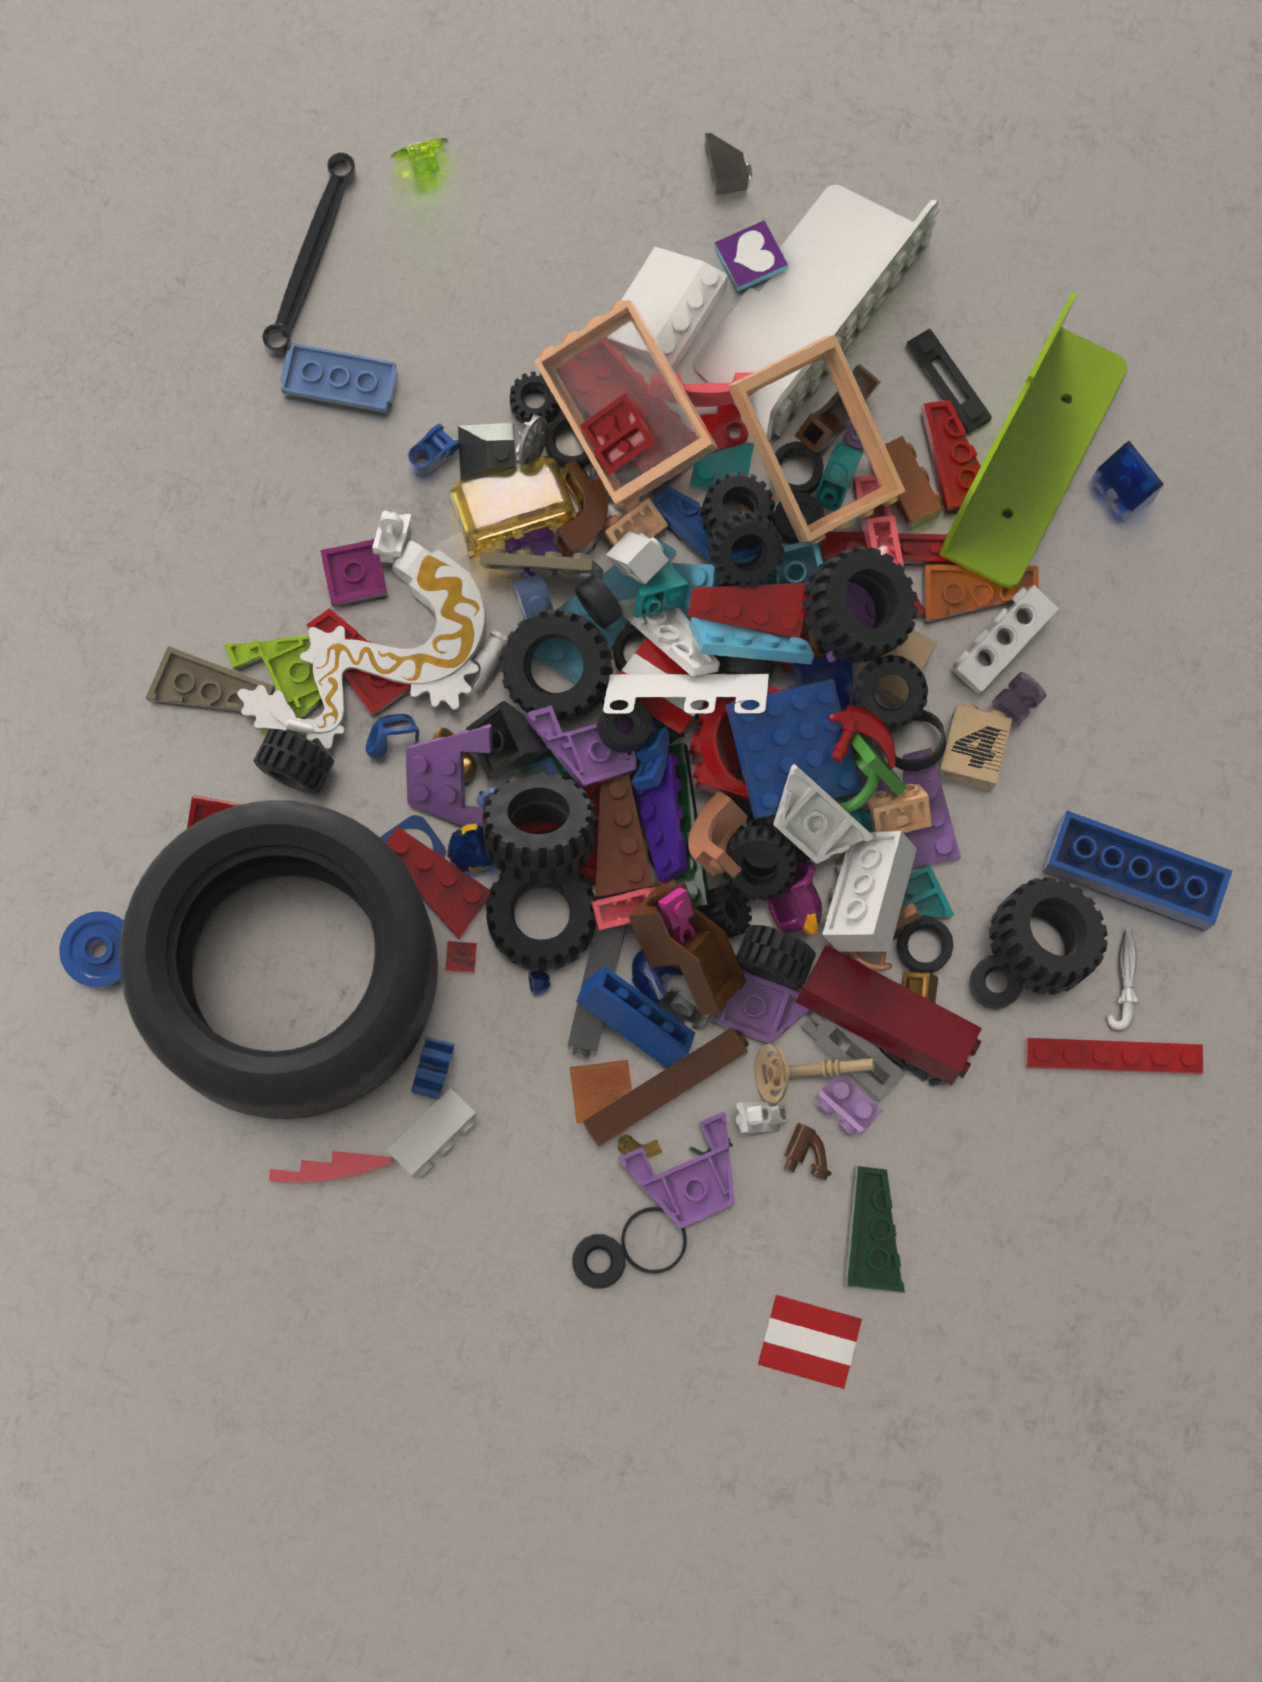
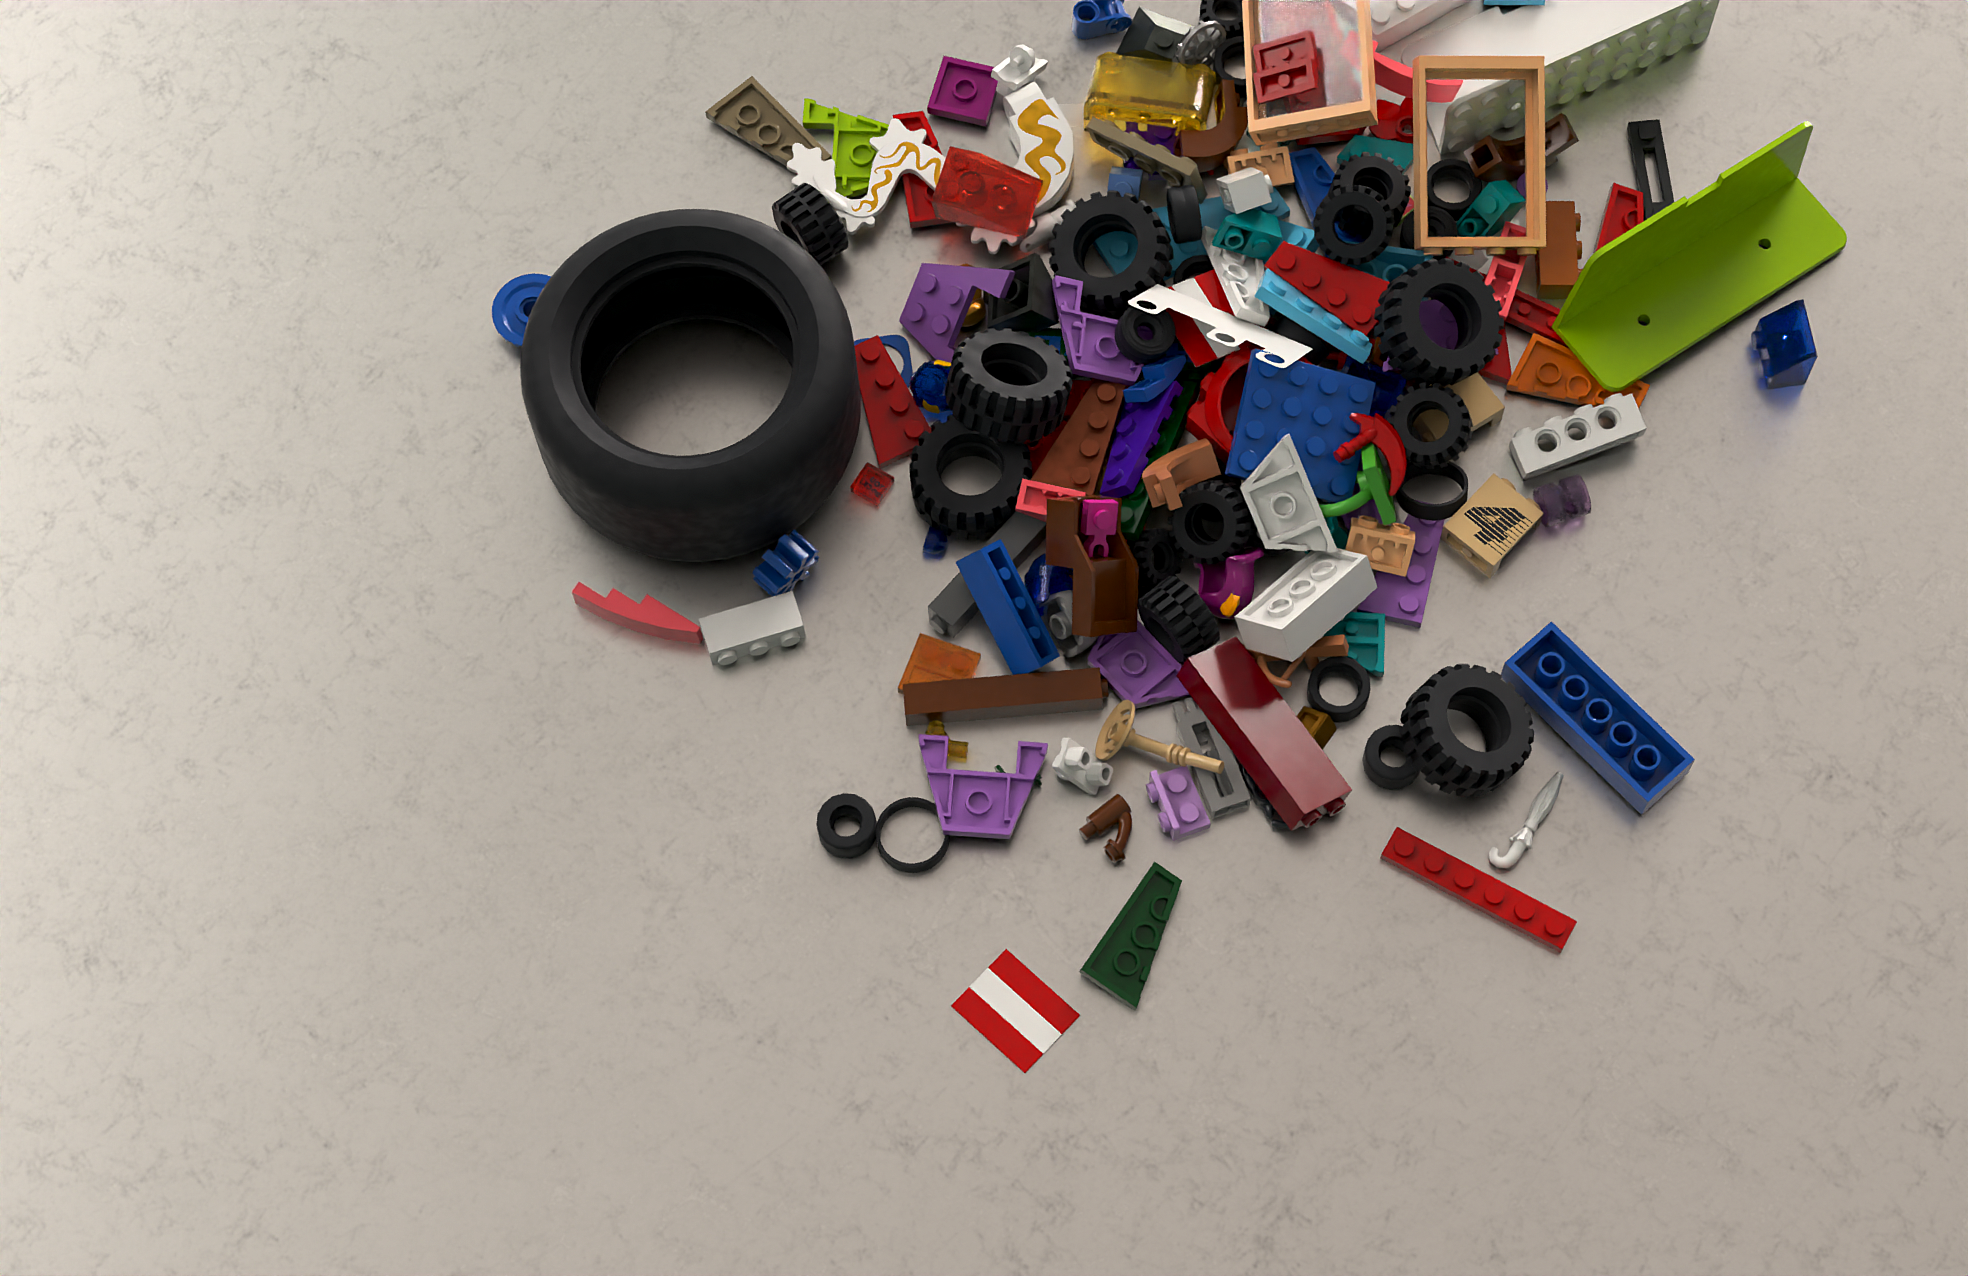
camera: 35 degrees right, 10 degrees down
blue piece [365,714,420,760] -> none
none -> clear red slope [931,146,1043,238]

